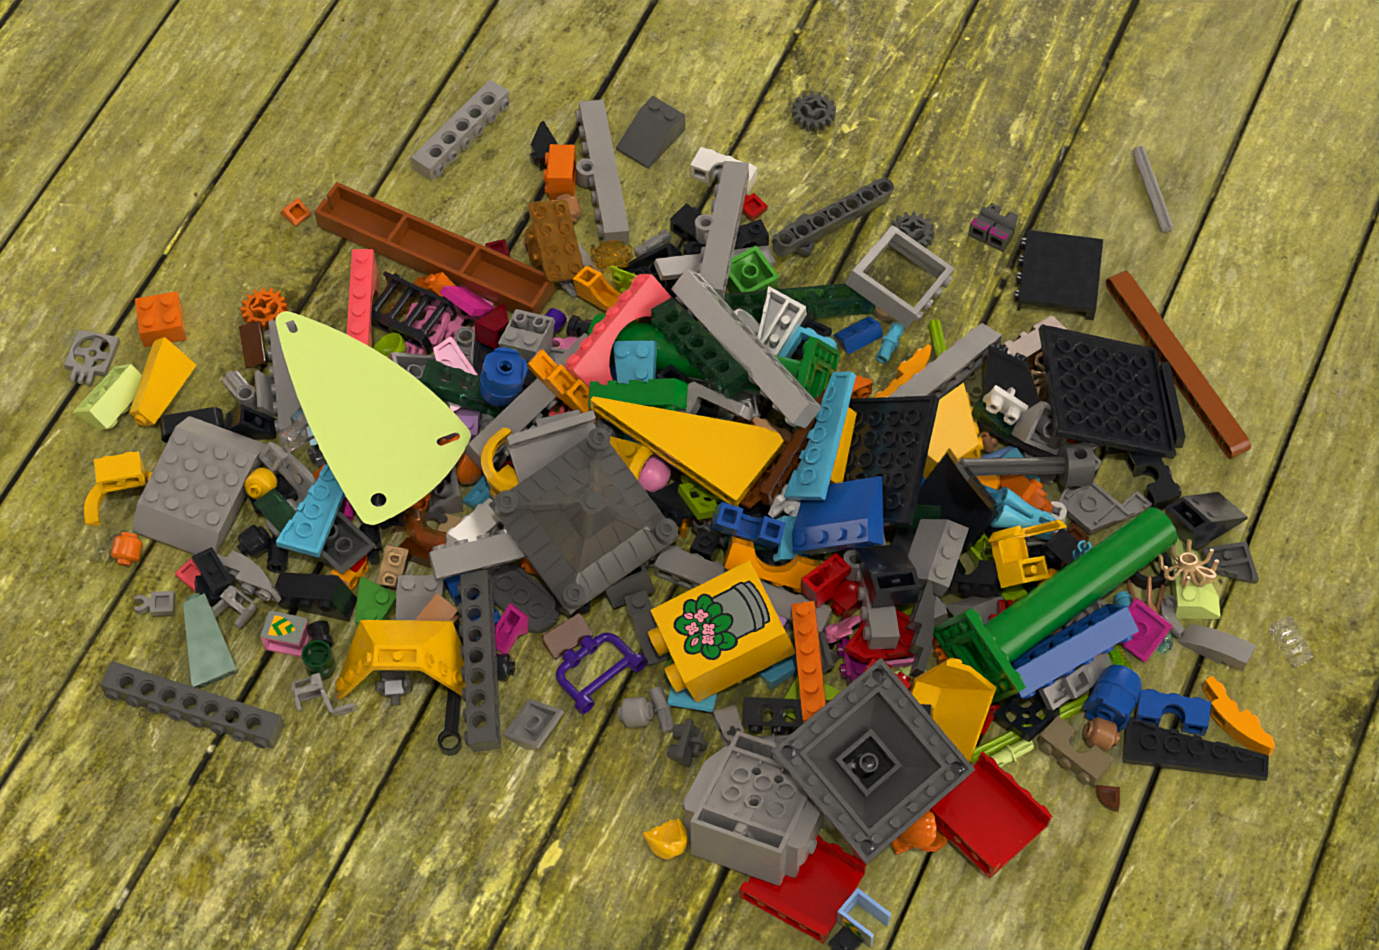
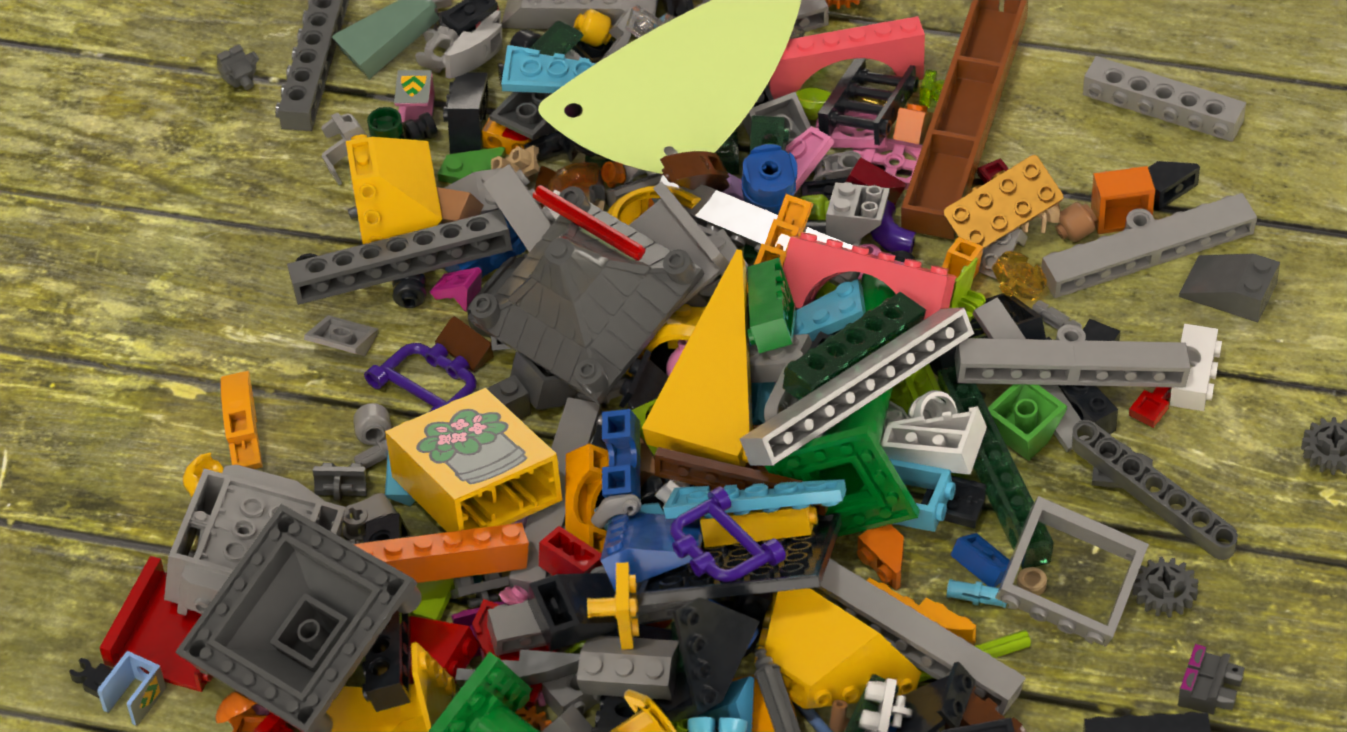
camera: 80 degrees right, 10 degrees down
dark pink tile [440,286,495,316] -> none
none -> dark grey piece [217,44,259,90]
none -> light orange slope [221,371,263,469]
none -> red axle [533,185,646,261]
none -> yellow plate [587,562,639,650]
none -> light grey arm [591,494,642,528]
none -> reddish brown slope [660,151,731,192]
none -> dark purple bar [670,487,786,582]
none -> clear neon green tile [919,69,945,108]

